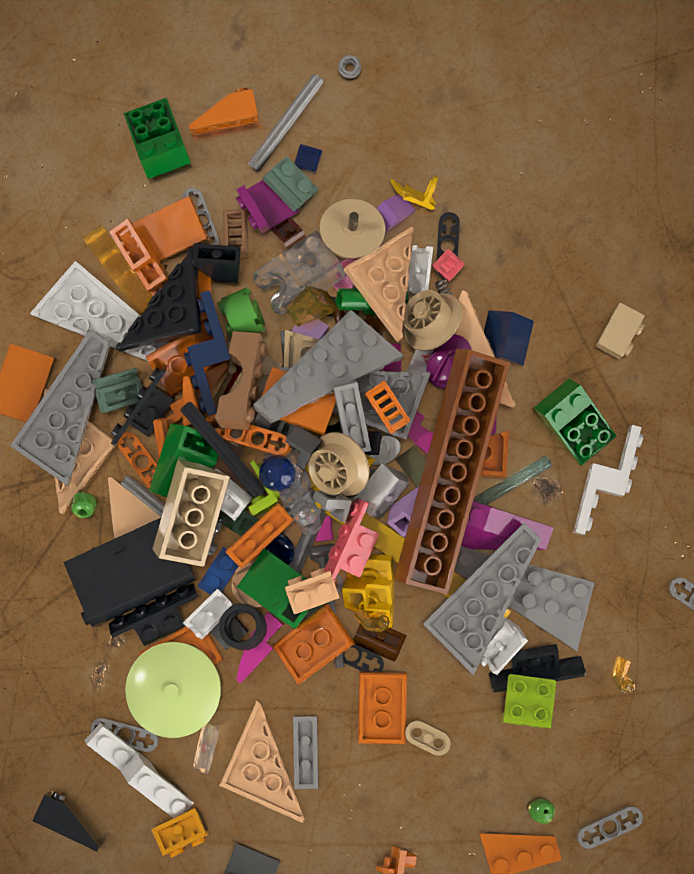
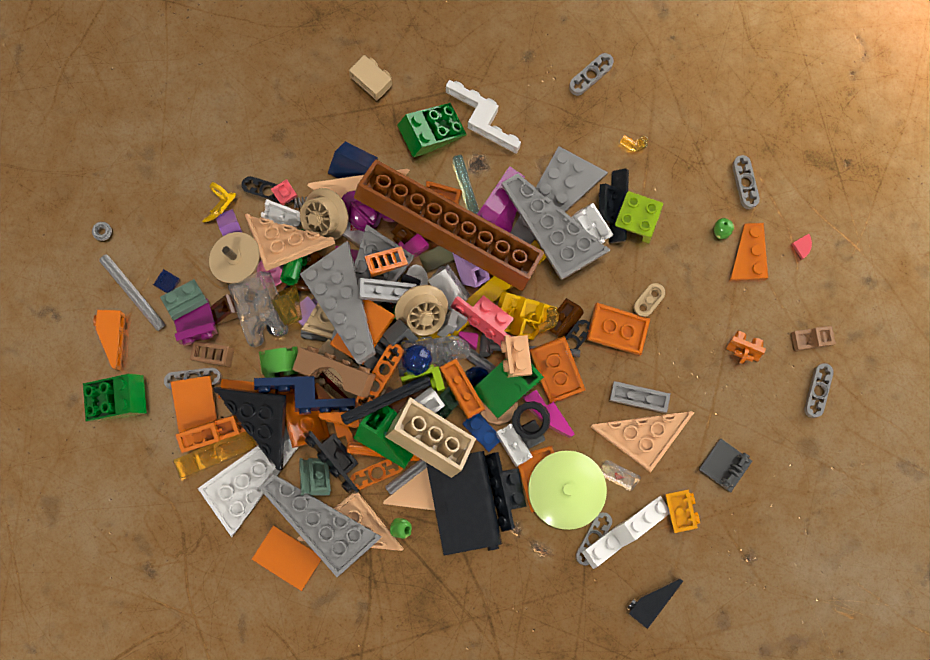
camera: 90 degrees left, 5 degrees down
black slope [192,243,241,283] -> none
none -> reddish brown tile [391,224,416,244]

